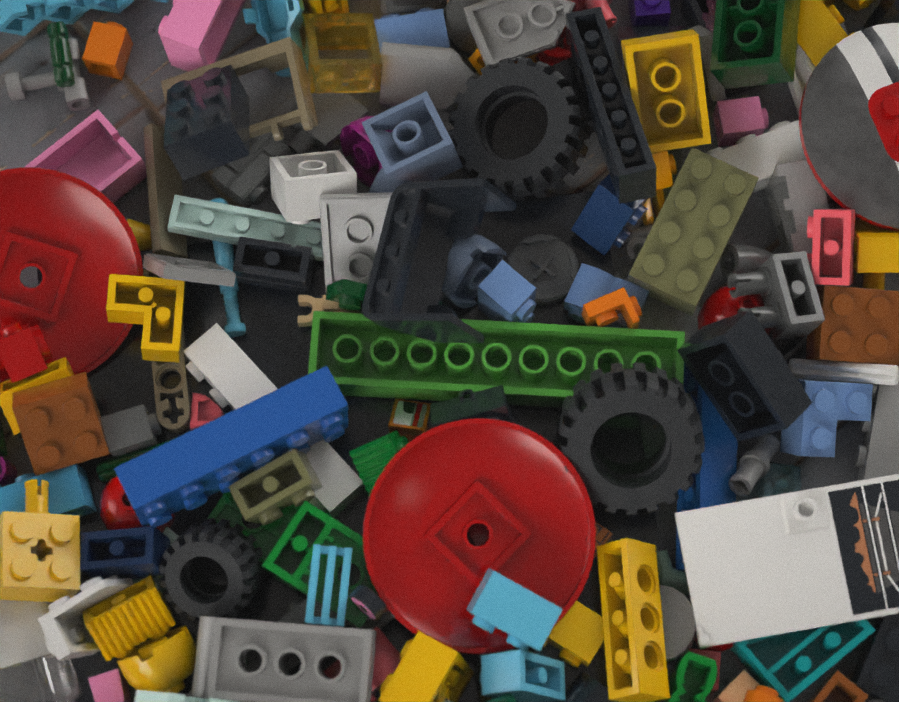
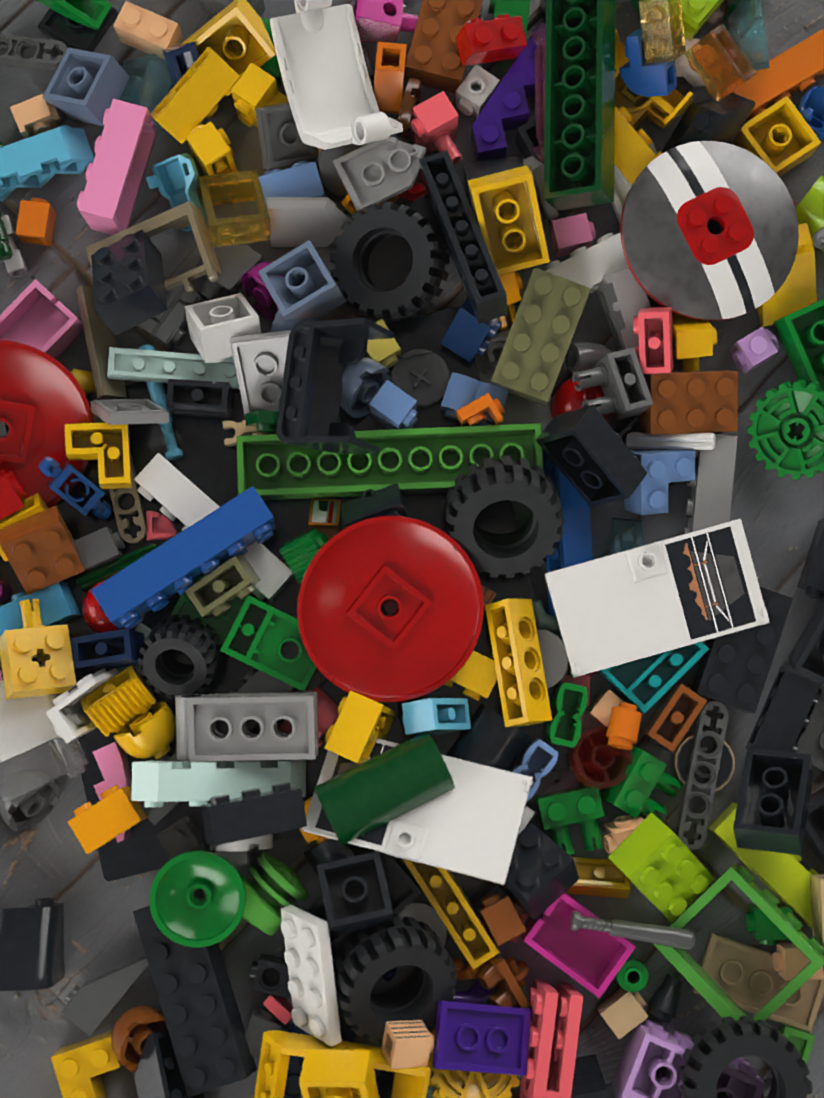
camera: 10 degrees left, 10 degrees up
medium azure tile [305,544,352,627] -> none
black tile [349,585,388,622] -> none
medium azure brick [466,568,563,651] -> none
light grey pin [729,433,780,496] -> none
none -> blue piece [38,456,113,520]
none -> light yellow brick [366,319,401,368]

